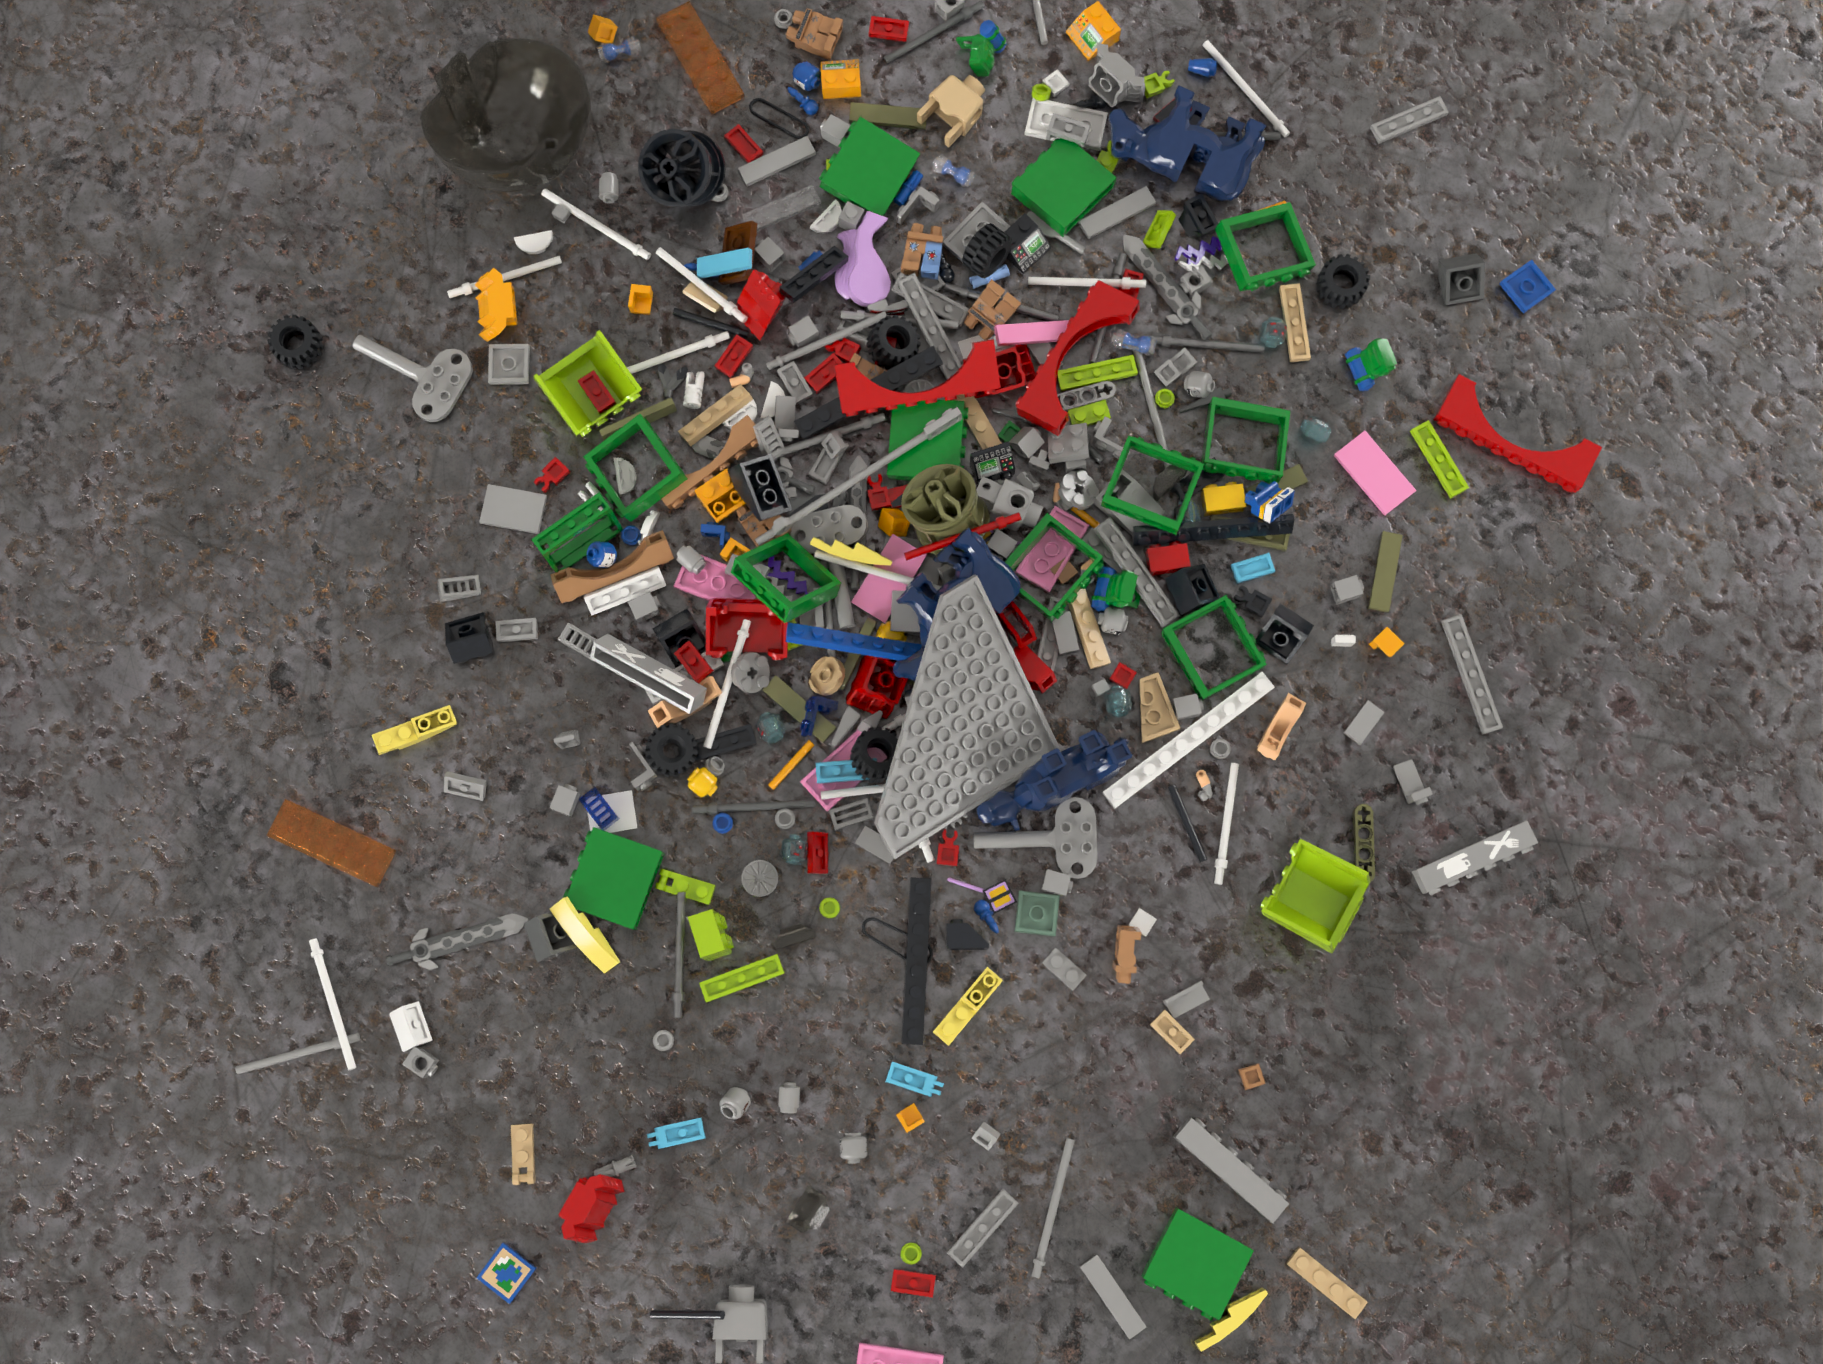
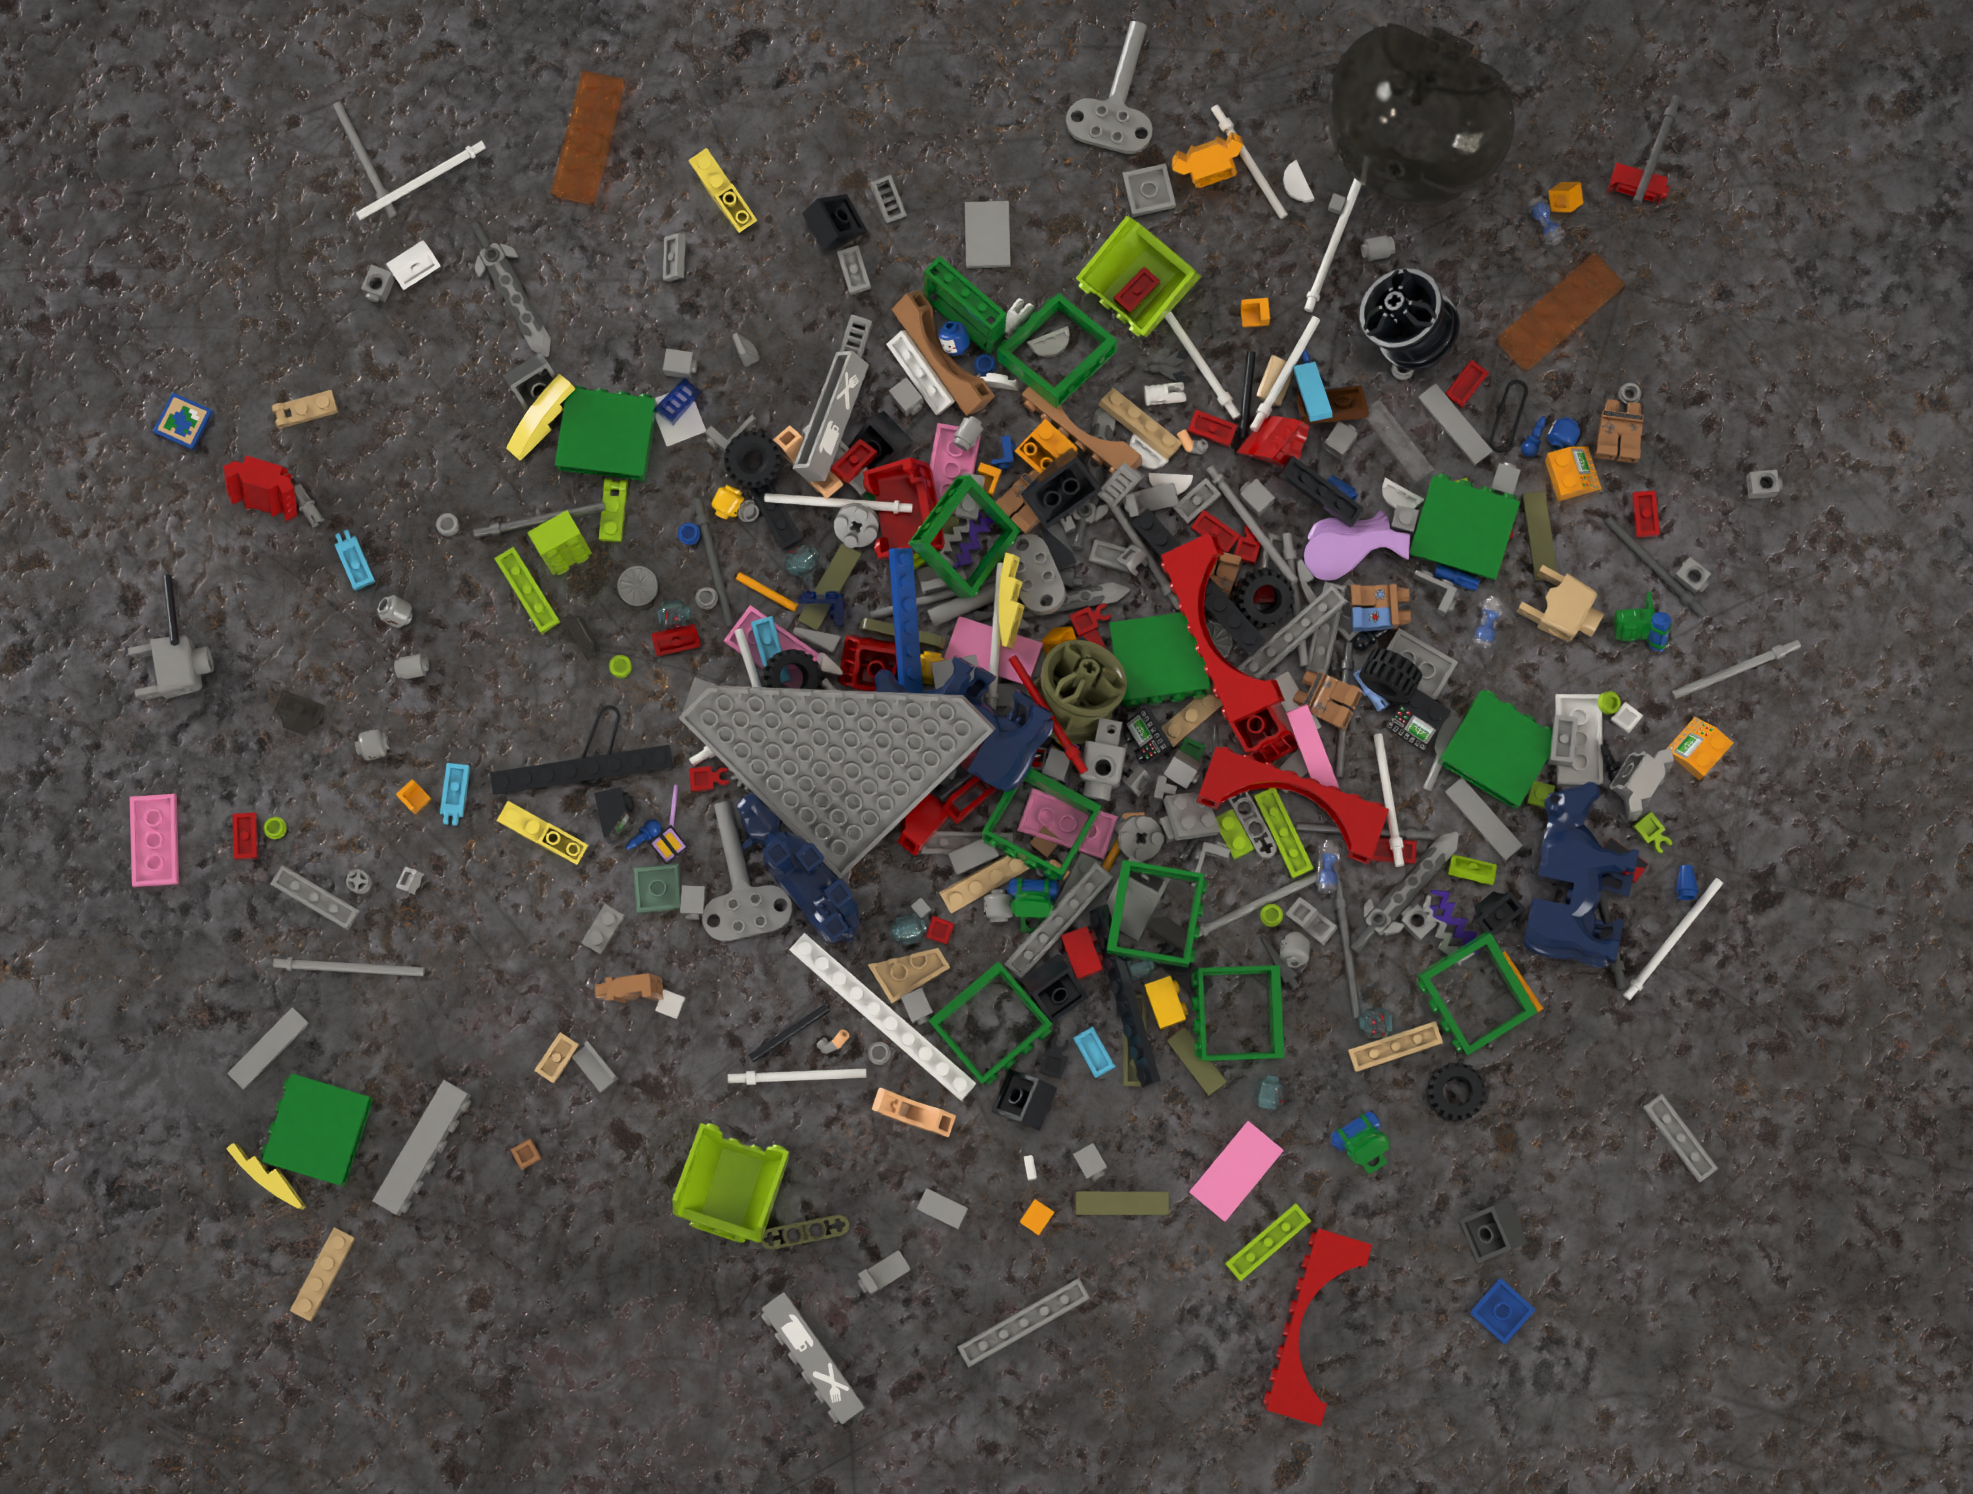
camera: 85 degrees right, 0 degrees up
red plate [534,457,570,493] -> none
olive tile [599,398,677,440] -> none
light grey bar [755,407,962,546] -> none
tan tile [809,656,845,696] -> none
light grey tile [829,798,874,830] -> none
blue hips [1245,481,1295,523] -> none
none -> light grey wheel [346,869,372,894]

